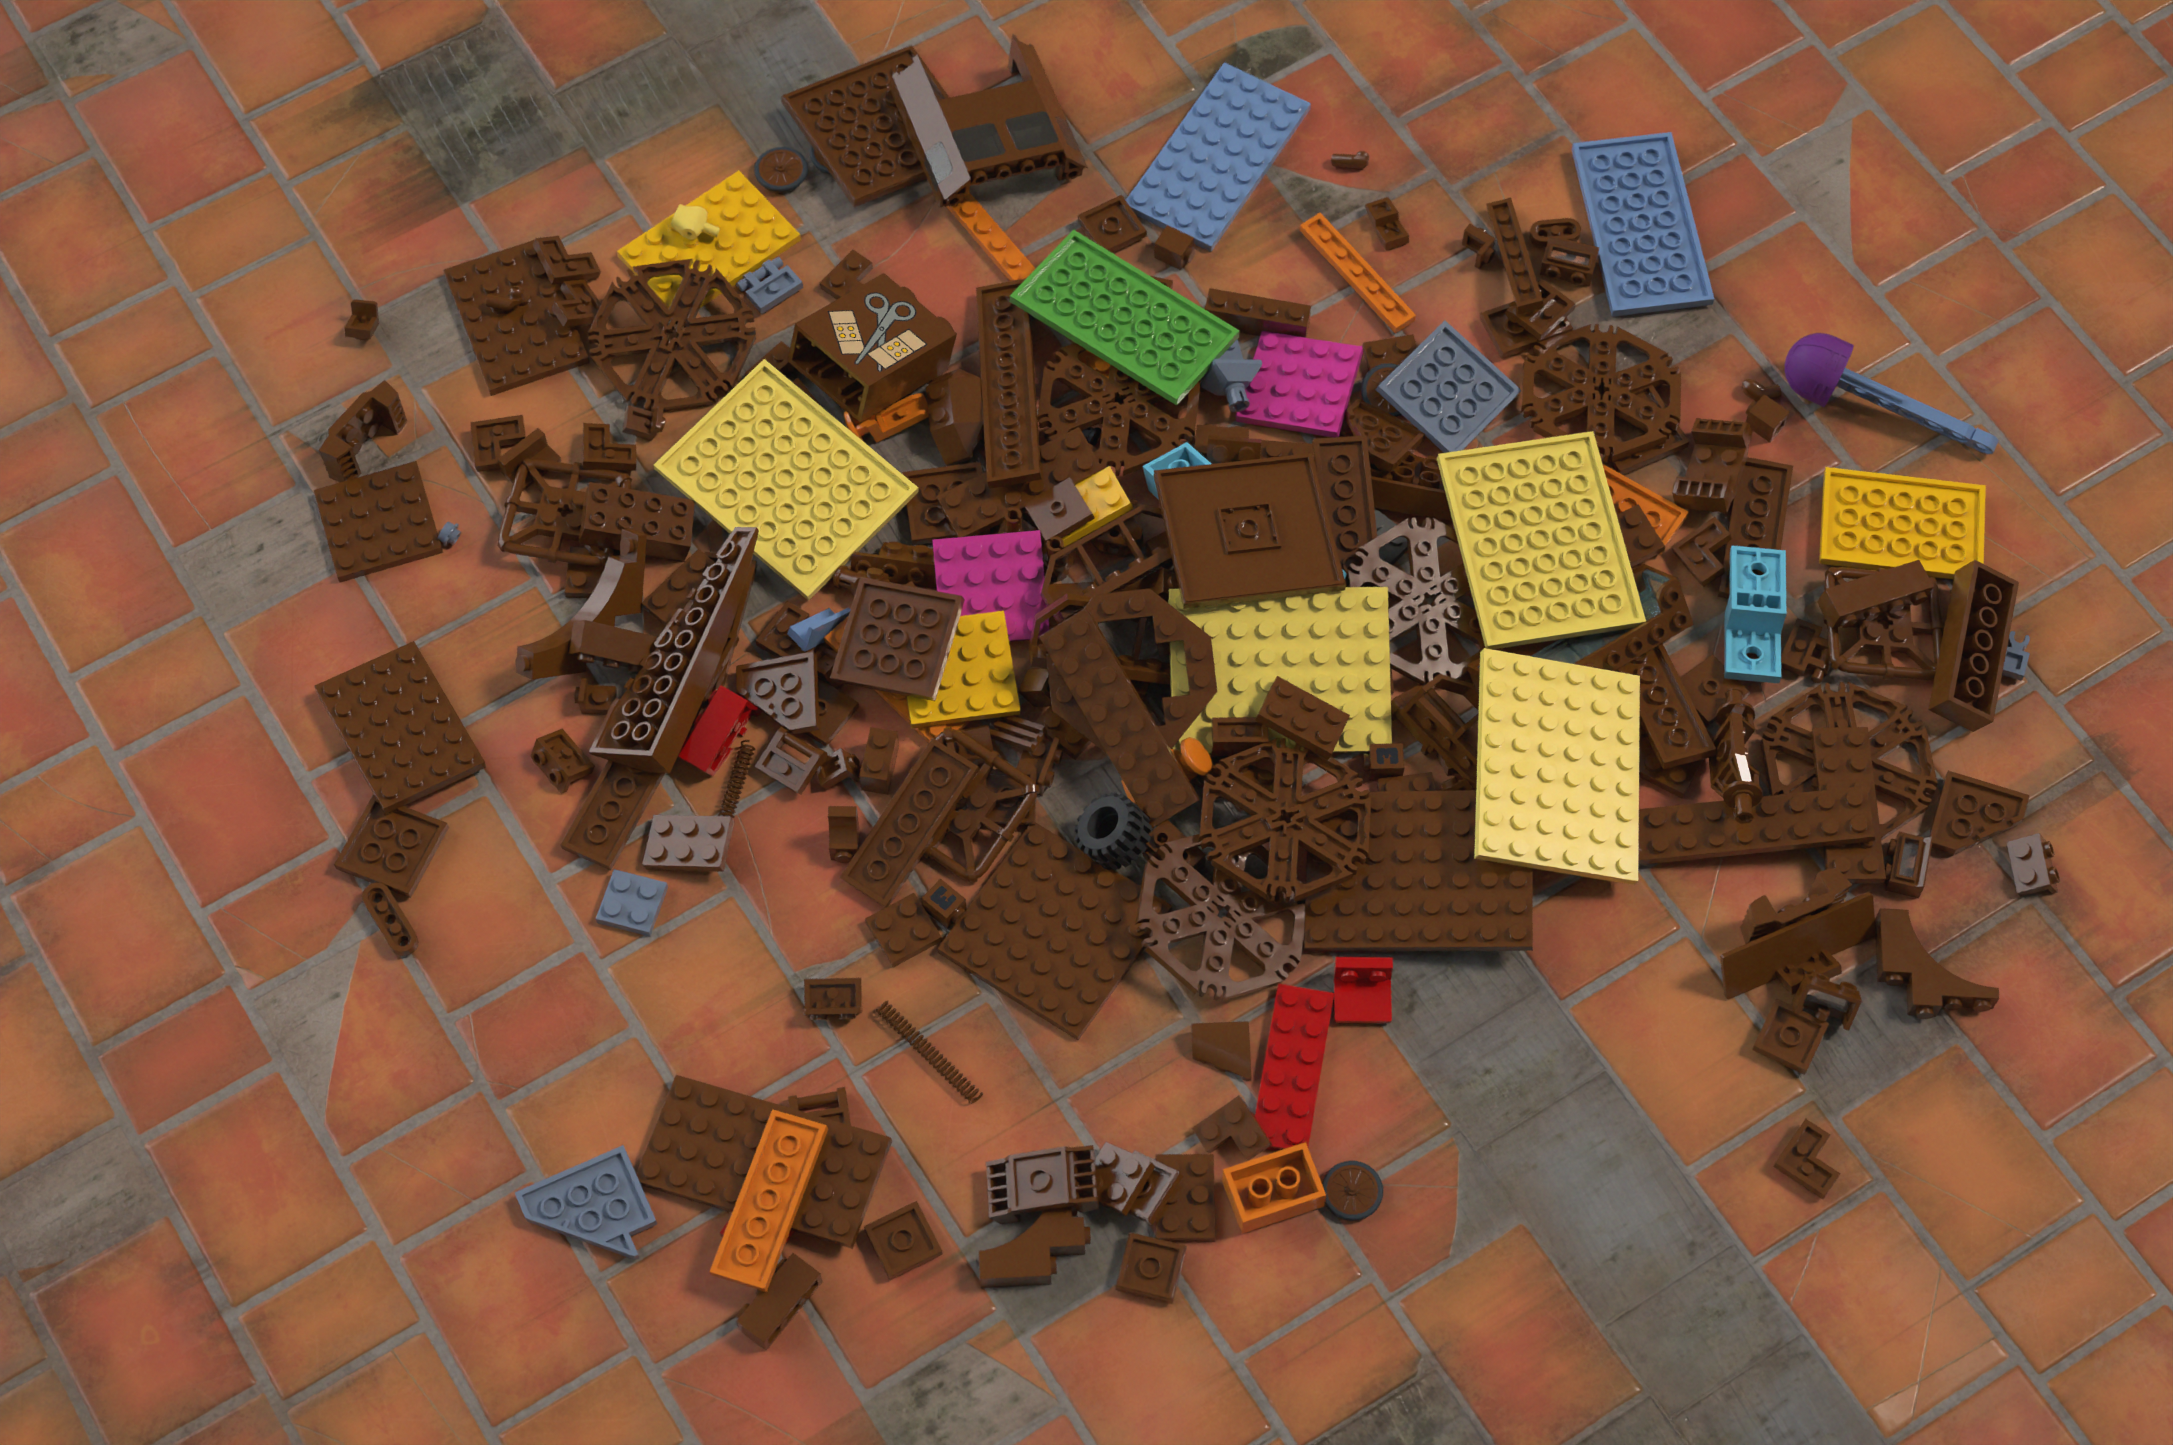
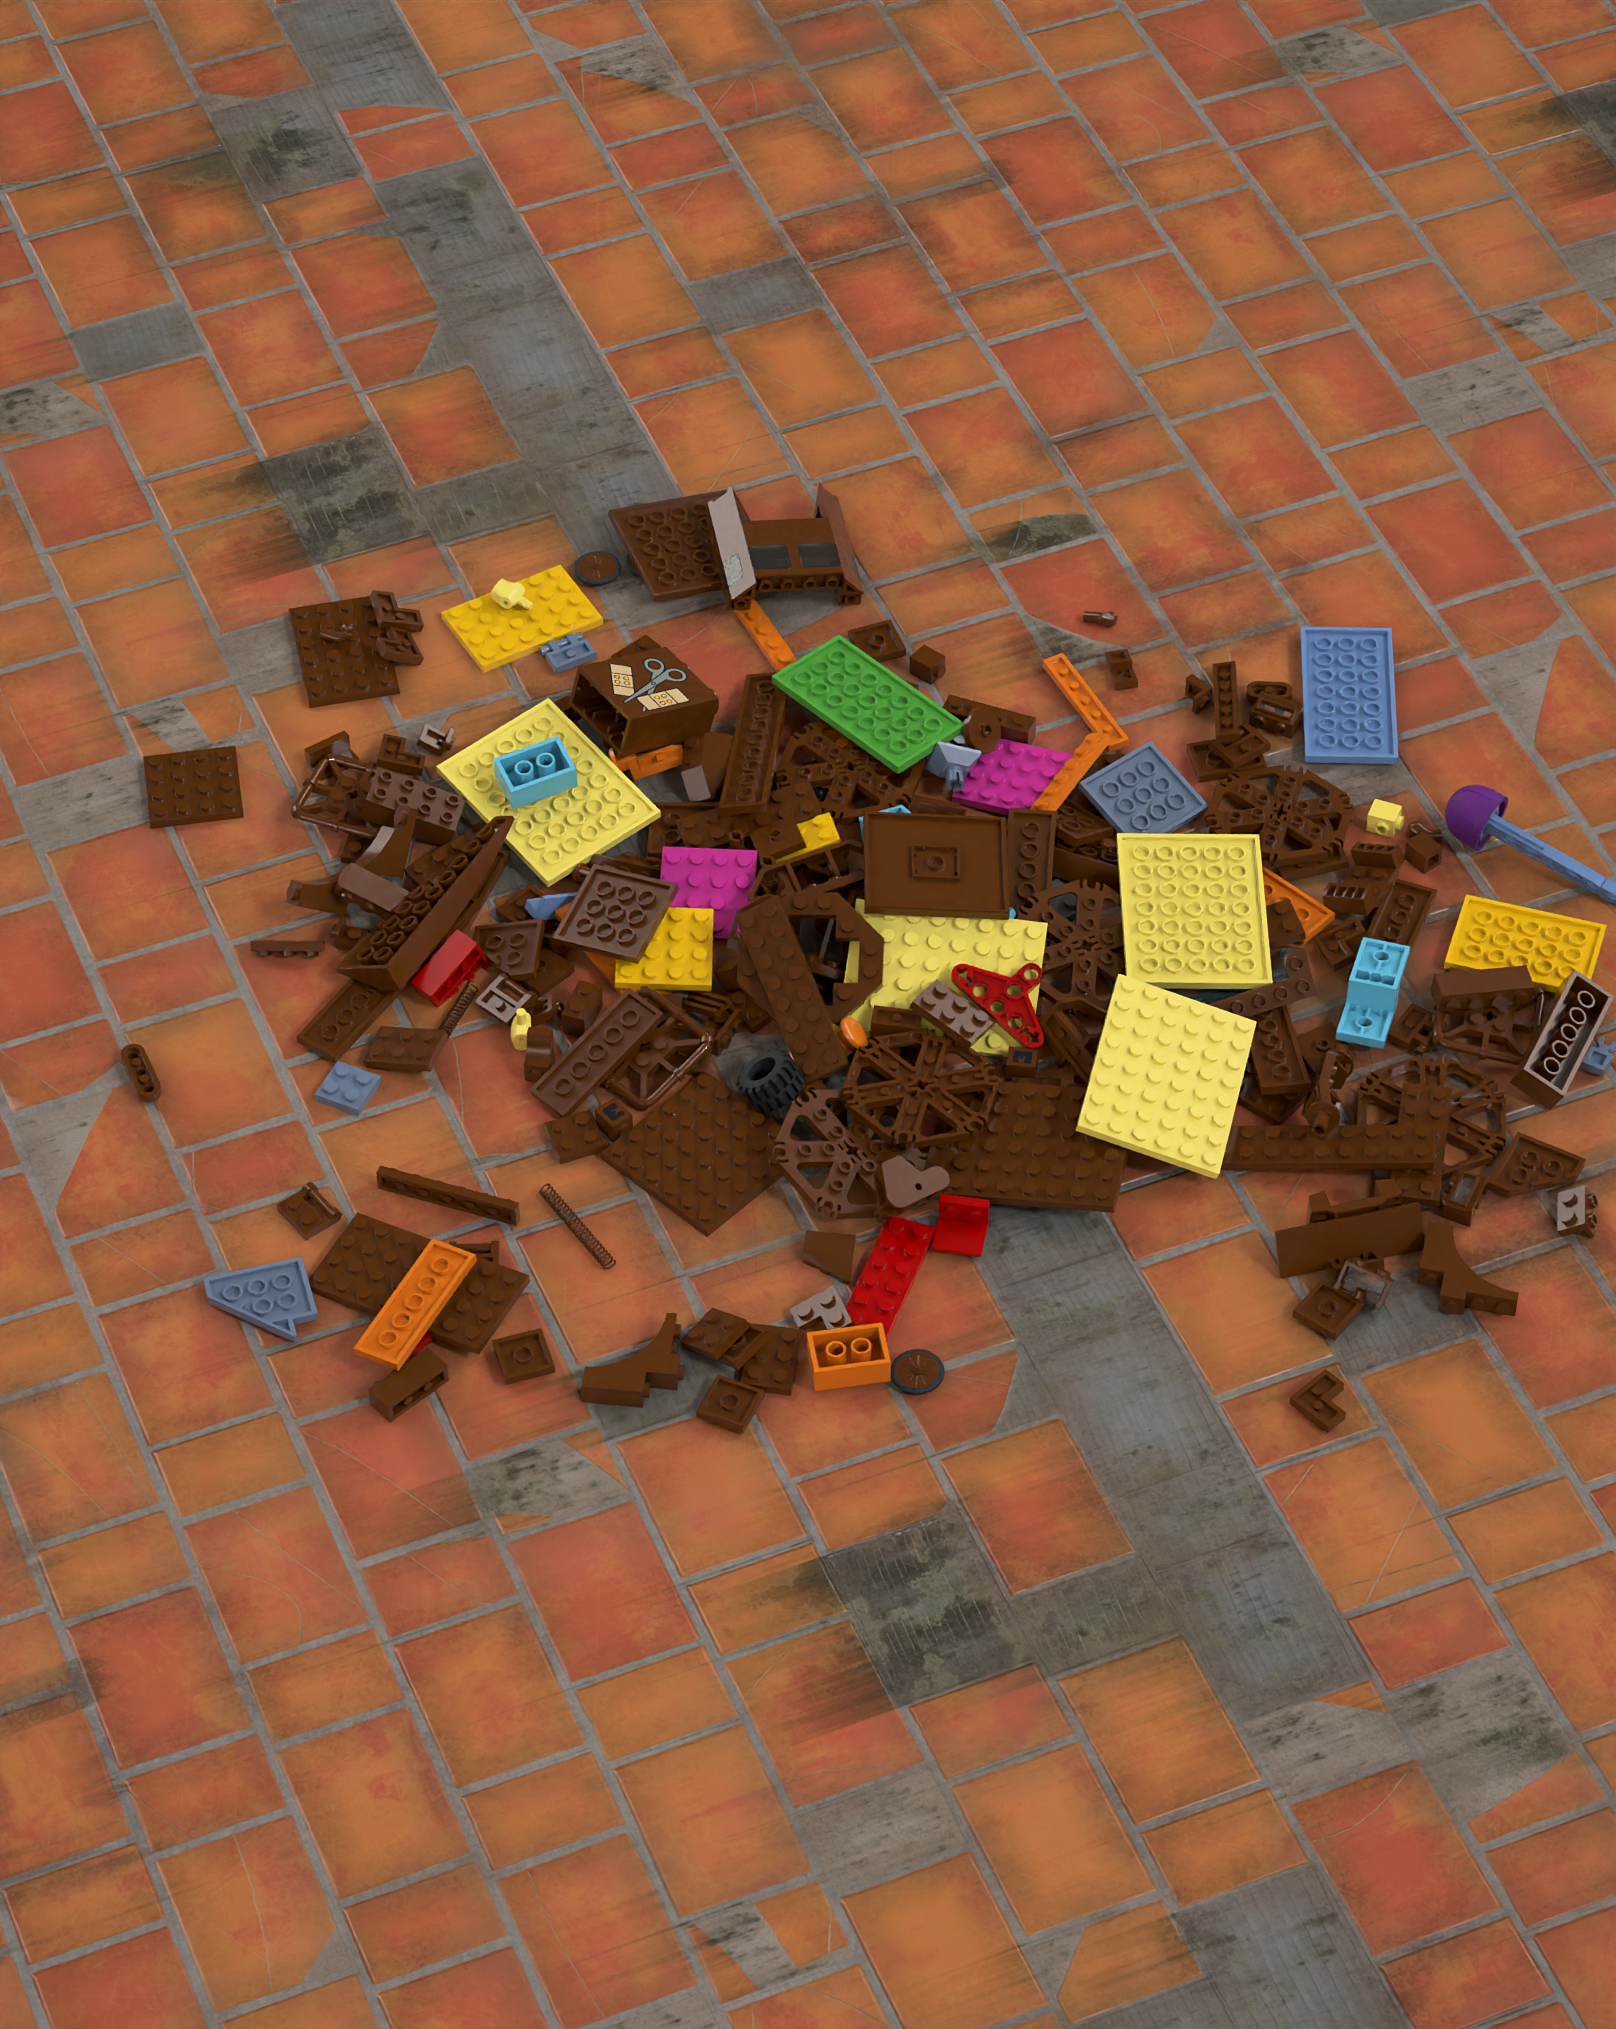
camera: 10 degrees right, 15 degrees down
reddish brown plate [314,641,486,814] -> none
reddish brown plate [318,380,407,482] -> none
reddish brown plate [334,795,449,898] -> none
reddish brown bracket [344,299,379,340] -> none
sand blue plate [437,521,461,546] -> none
reddish brown plate [470,415,526,472] -> none
reddish brown bracket [531,728,595,793] -> none
reddish brown plate [588,258,756,412] -> none
reddish brown bracket [803,977,862,1020] -> none
reddish brown plate [986,1145,1099,1224] -> none
medium blue plate [1126,62,1311,252] -> none
none -> reddish brown plate [250,940,325,956]
none -> reddish brown plate [277,1182,342,1240]
none -> reddish brown plate [376,1166,520,1226]
none -> medium azure brick [493,736,578,810]
none -> light yellow piece [510,1008,531,1051]
none -> reddish brown piece [873,1155,950,1223]
none -> red beam [951,963,1044,1050]
none -> reddish brown plate [963,707,1001,754]
none -> orange plate [1030,732,1111,811]
none -> light yellow brick [1366,799,1404,838]

